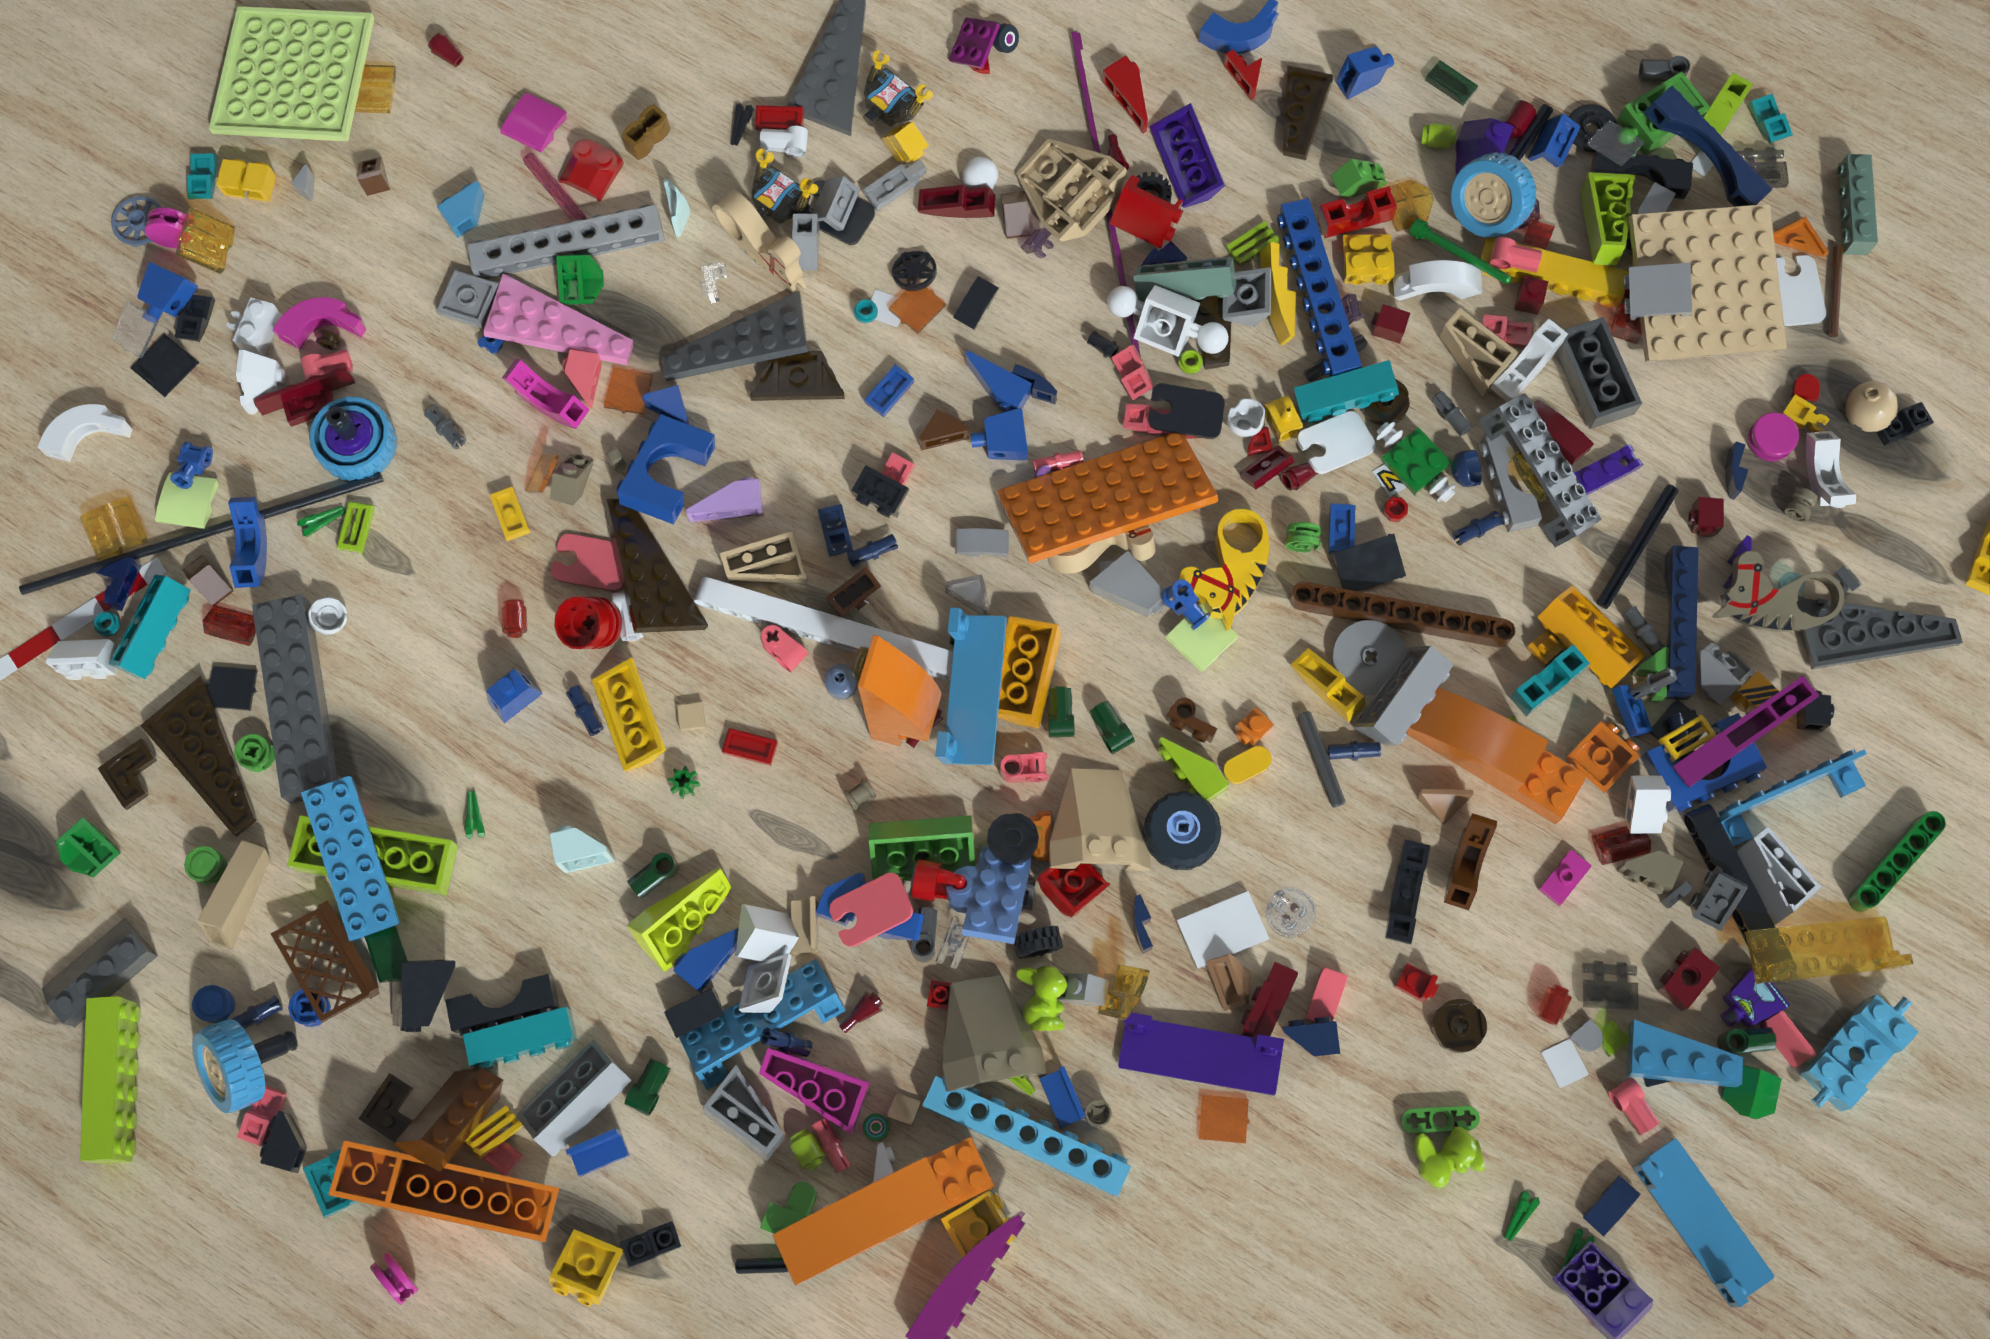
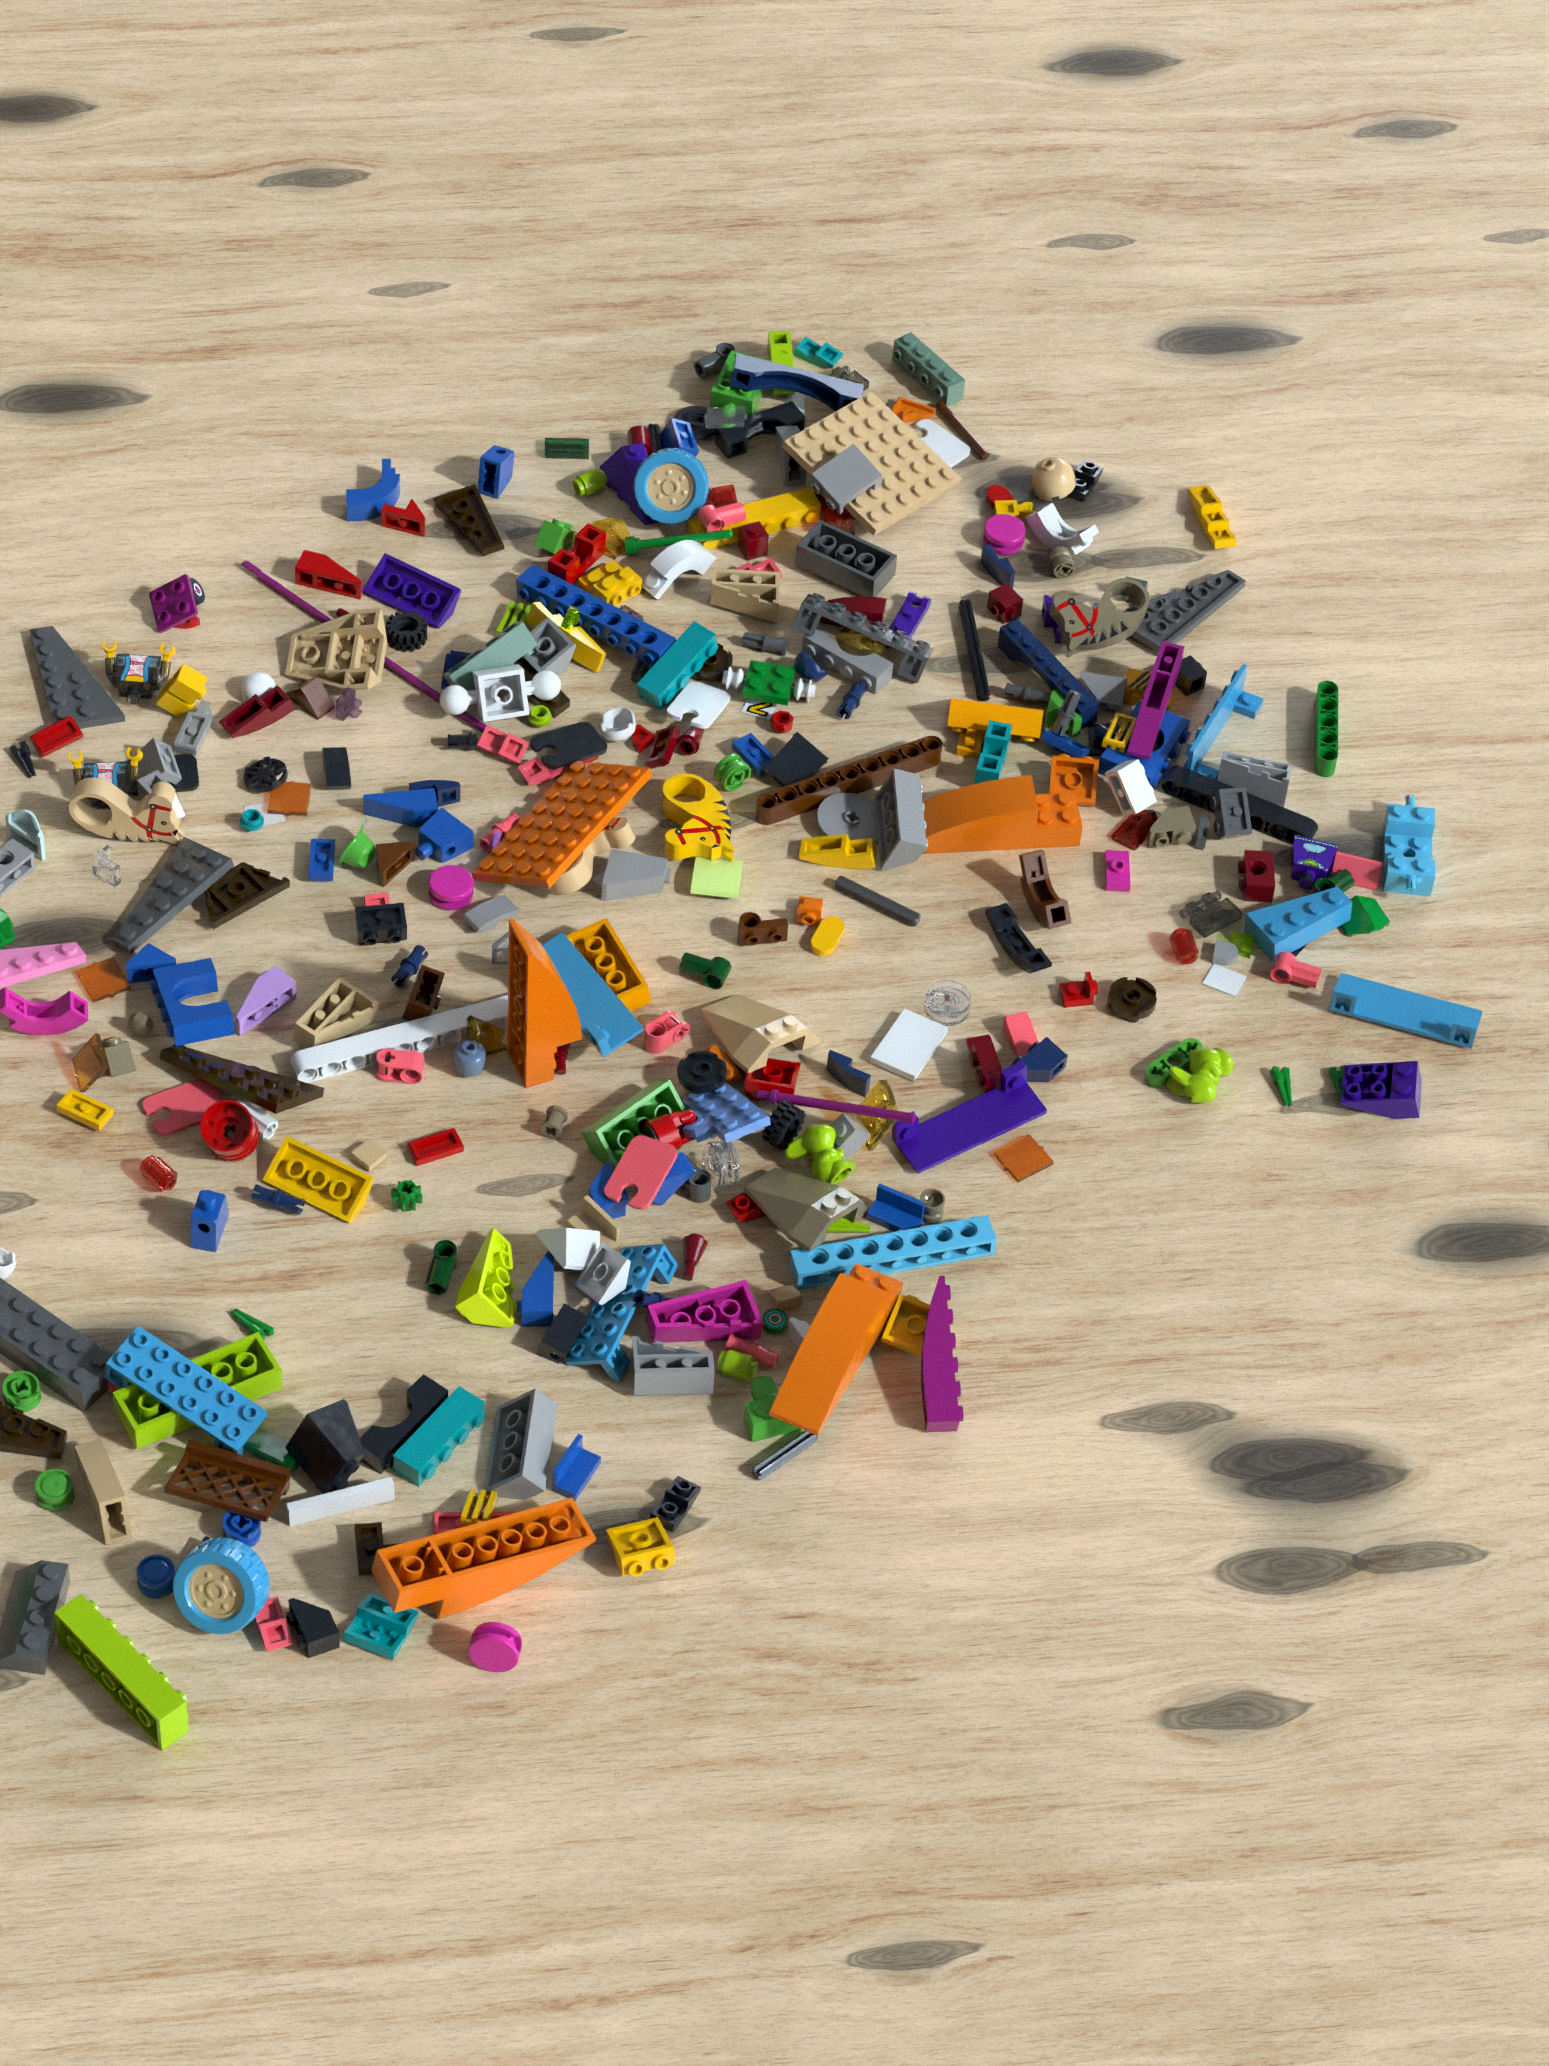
camera: 45 degrees left, 25 degrees down
reddish brown slope [394,1067,504,1172] -> none
light aqua slope [550,826,615,873] -> none
coral slope [562,349,602,408] -> none
dark green piece [624,1058,671,1116] -> none
white piece [760,126,808,157] -> none
dark blue slope [818,504,853,557] -> none
dark green piece [1048,686,1075,738] -> none
red panel [1110,175,1183,249] -> none
black wheel [1143,791,1221,871] -> none
lime slope [1157,737,1229,802] -> none
blue connector [1162,579,1210,630] -> none
medium nougat slope [1206,954,1250,1011] -> none
yellow piece [1263,395,1303,443] -> none
dark blue pin [1327,740,1381,761] -> none
dark red brick [1371,304,1410,344] -> none
medium nougat slope [1417,789,1473,825] -> none
white arch [1490,319,1568,402] -> none
lime wedge [1580,172,1635,266] -> none
dark blue slope [1583,1175,1641,1237] -> none
clear yellow bracket [1746,916,1913,984] -> none
none -> white tile [287,1477,395,1526]
none -> bright green piece [338,819,376,868]
none -> dark pink head [429,865,474,911]
none -> clear neon green tile [561,606,580,630]
none -> magenta bar [757,1089,916,1123]

